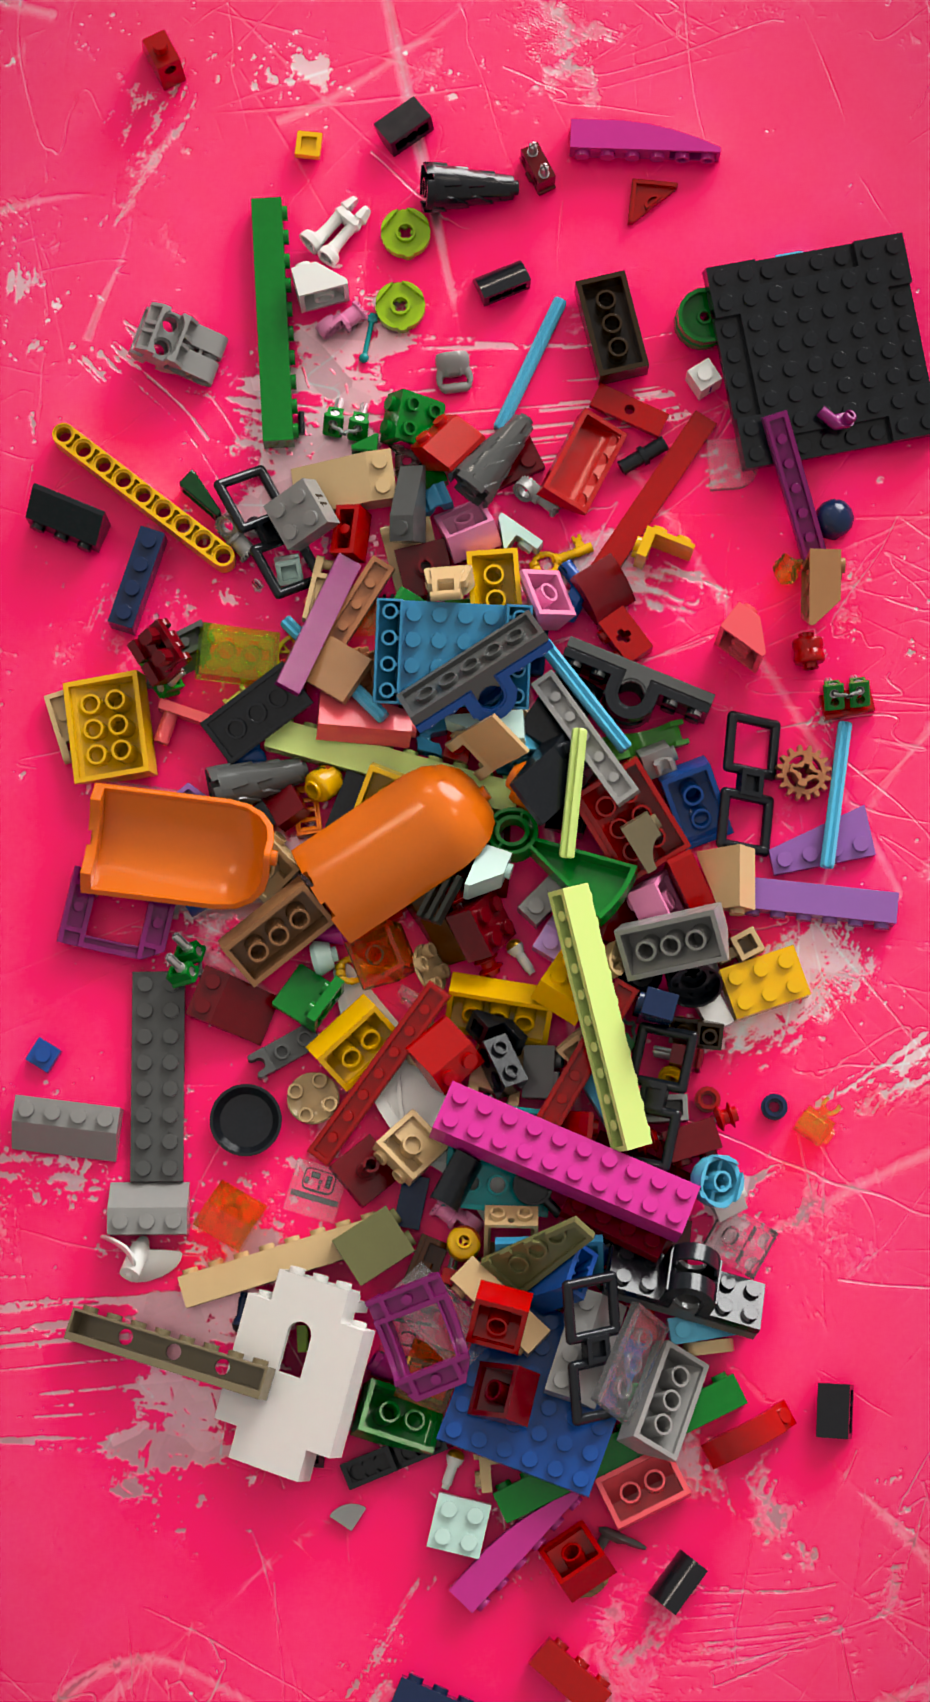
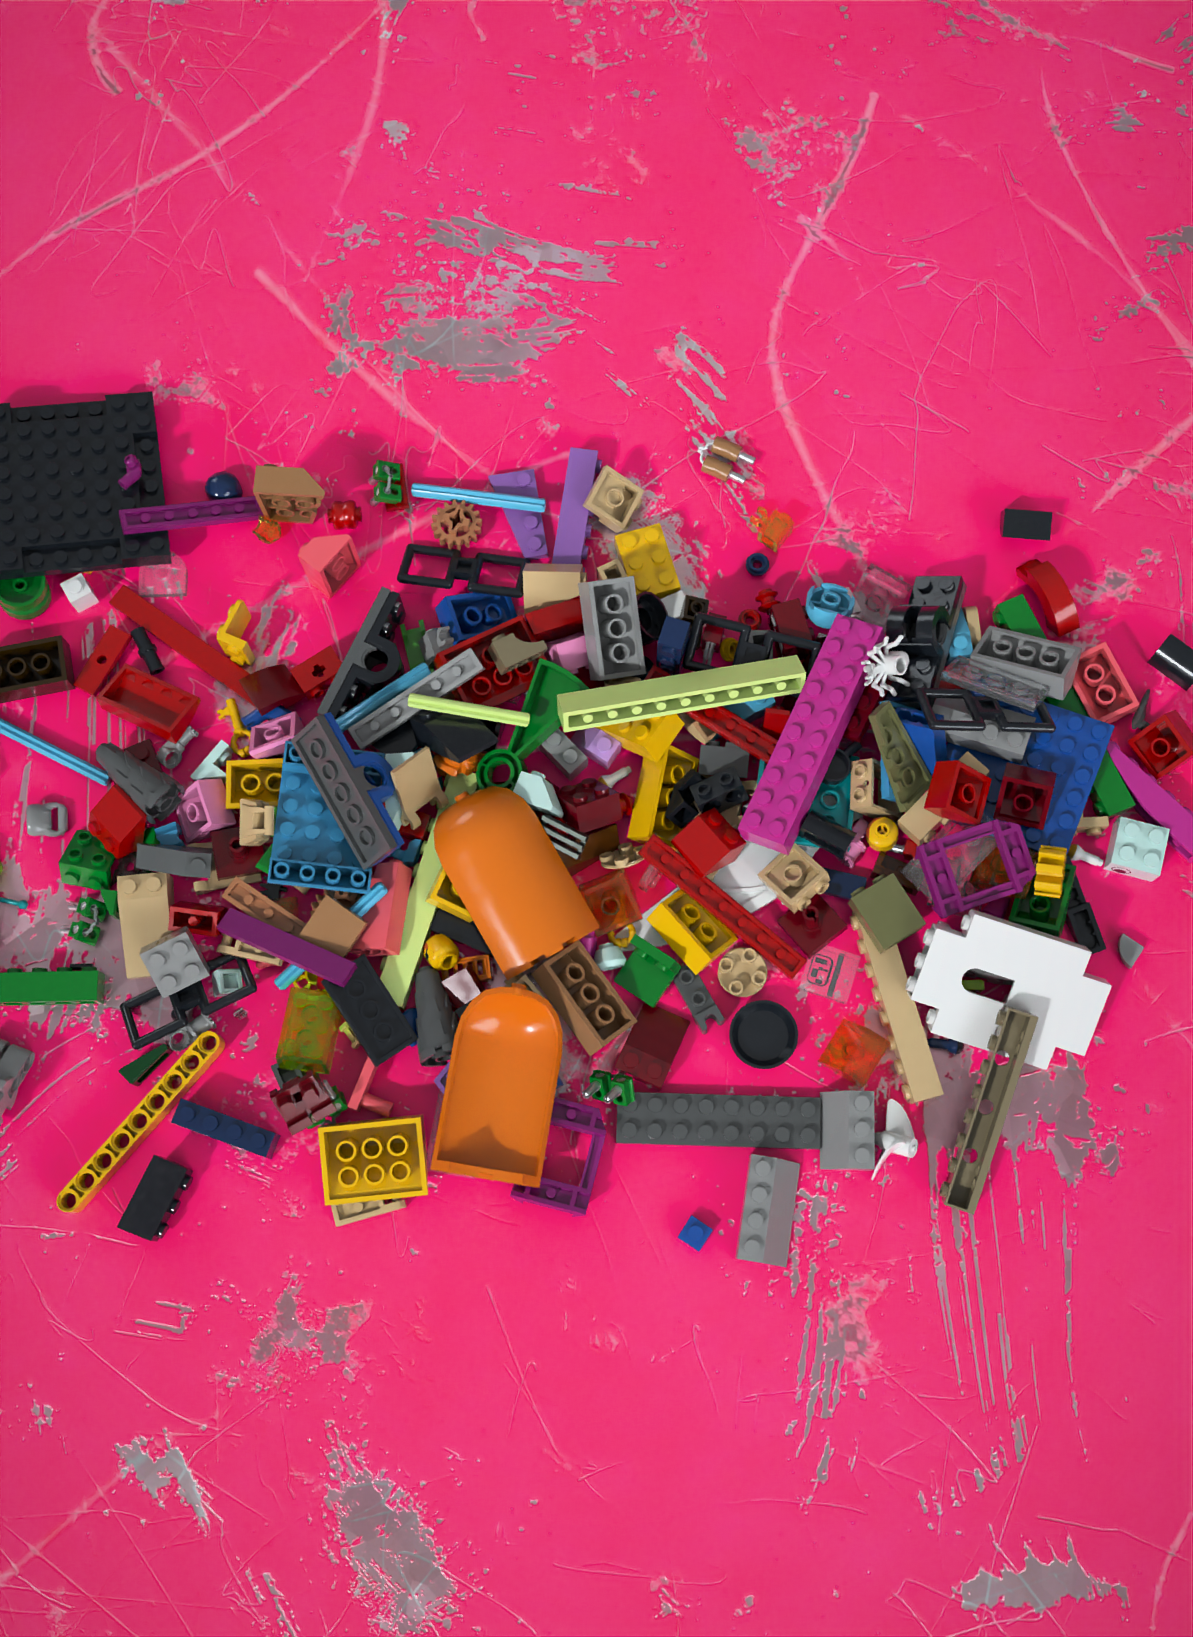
camera: 85 degrees left, 5 degrees down
none -> tan plate [582,465,644,533]
none -> medium nougat piece [697,436,756,484]
none -> white animal [861,635,910,697]
none -> yellow gear [1034,845,1067,898]

